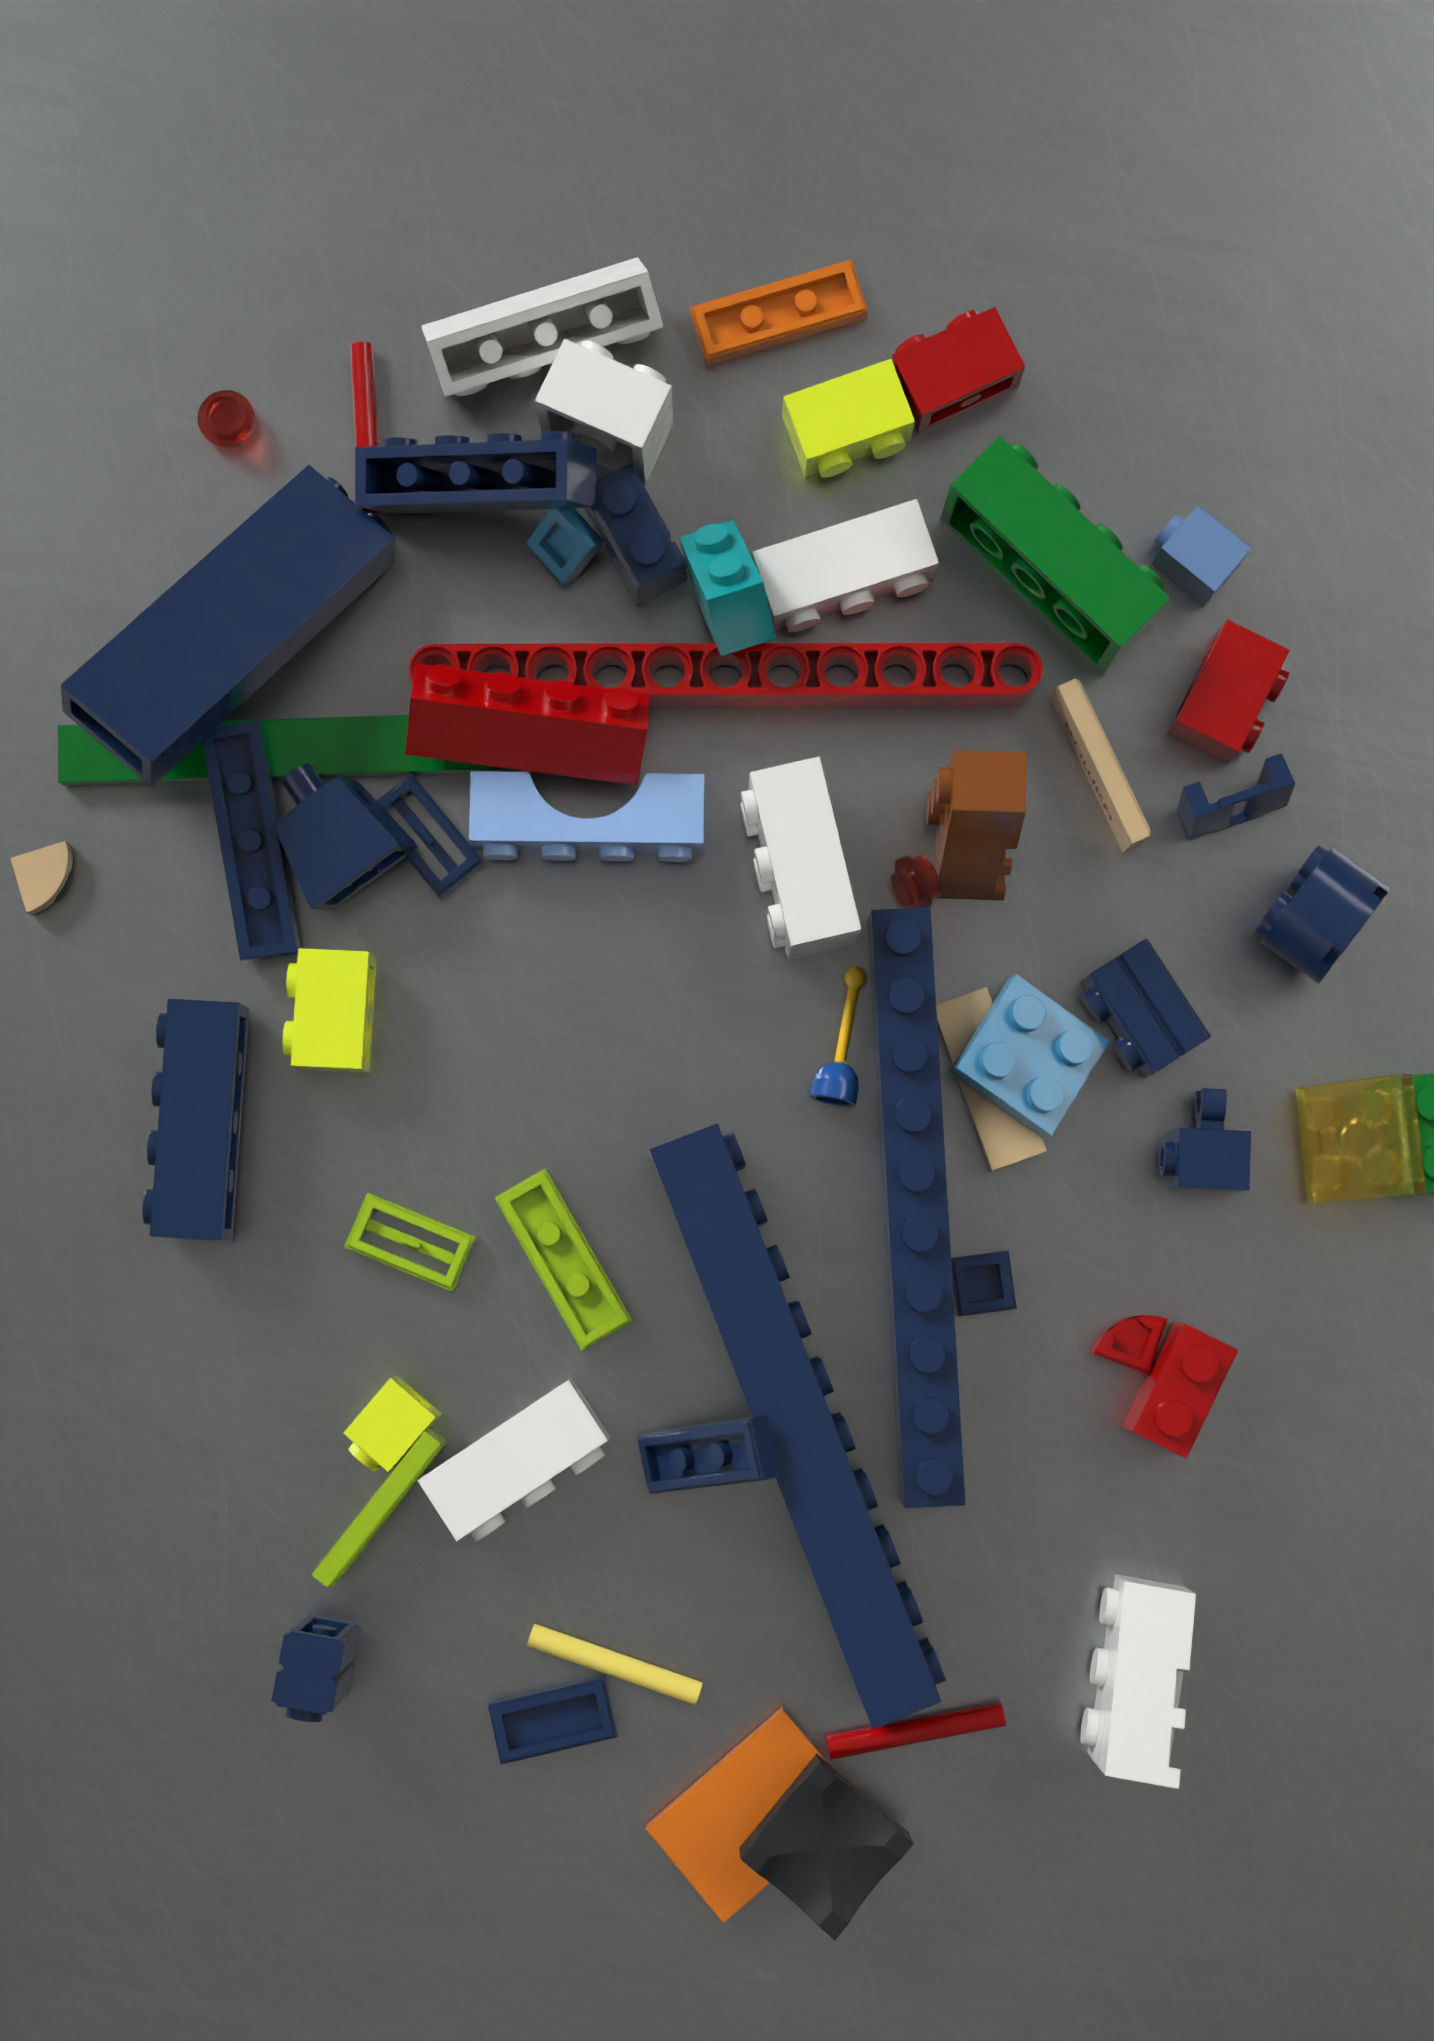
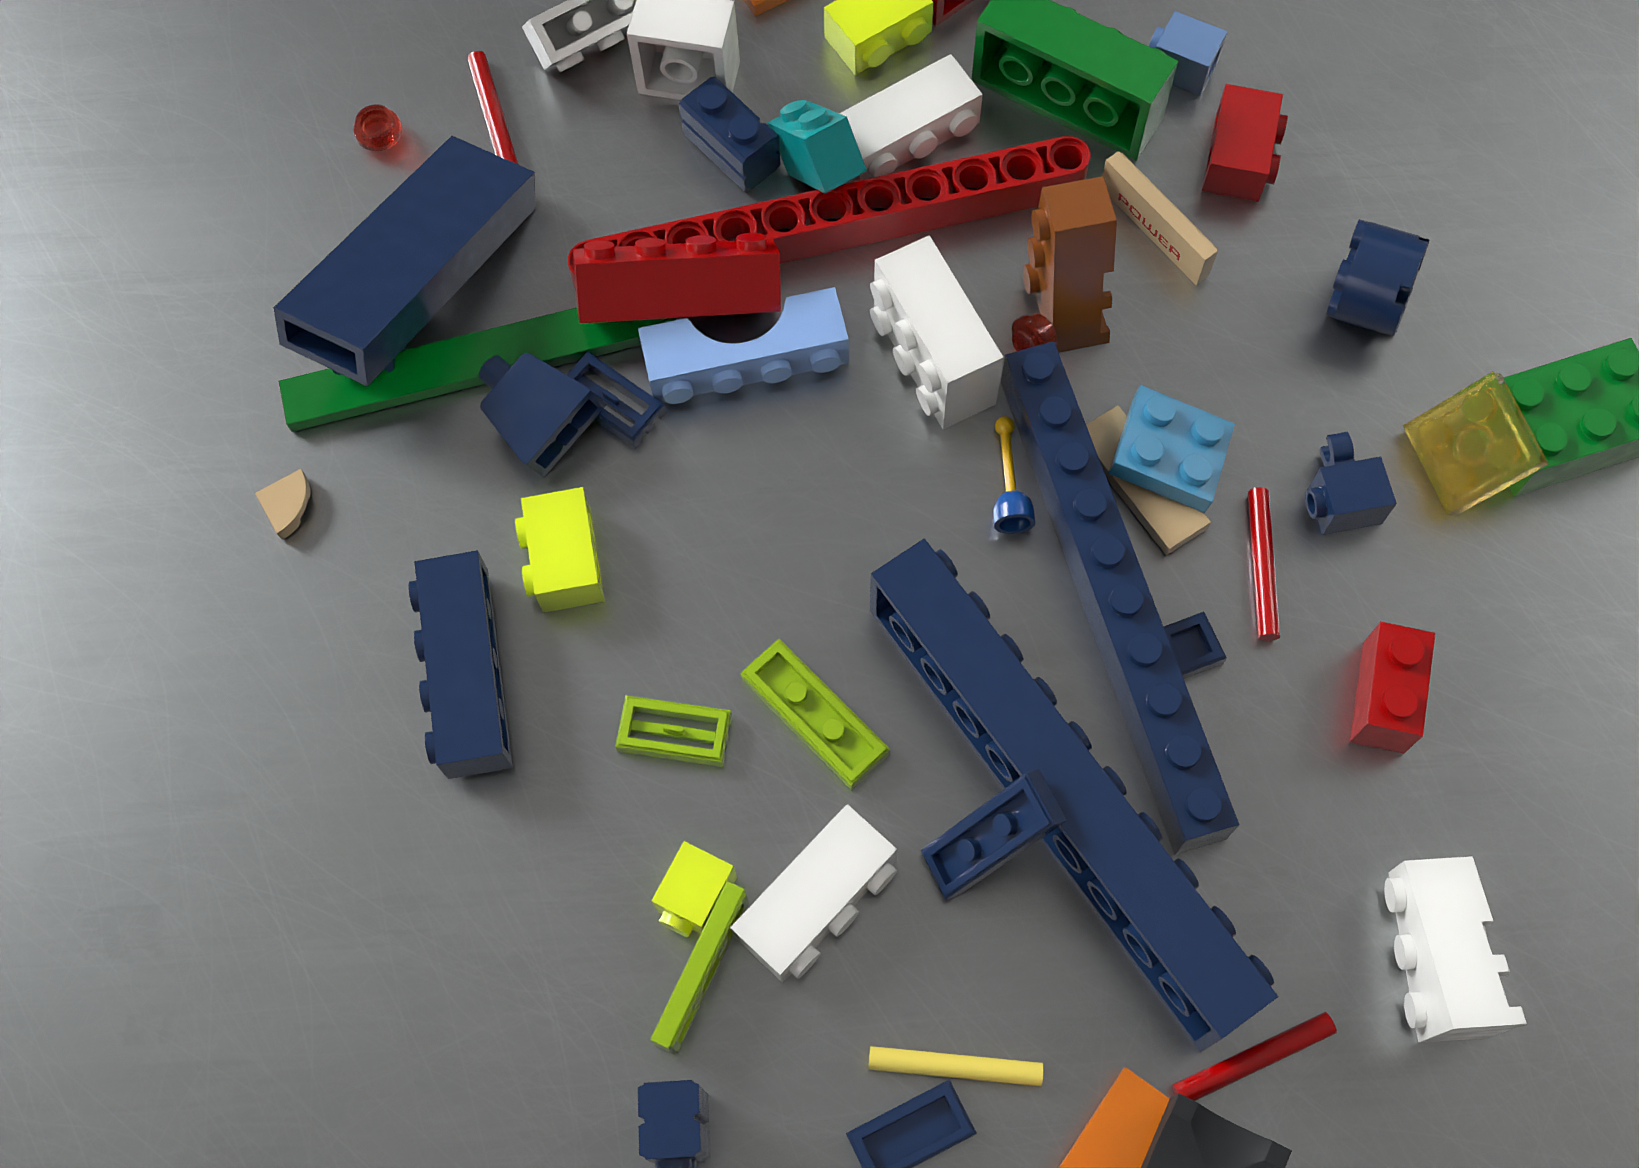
camera: 10 degrees left, 15 degrees down
dark blue plate [203,720,301,960] -> none
dark blue brick [355,431,597,514] -> none
dark azure plate [526,509,605,585] -> none
dark blue brick [1081,938,1212,1078] -> none
red tile [1090,1315,1168,1375] -> none
dark blue piece [1177,753,1295,839] -> none
none -> red bar [1248,487,1280,641]

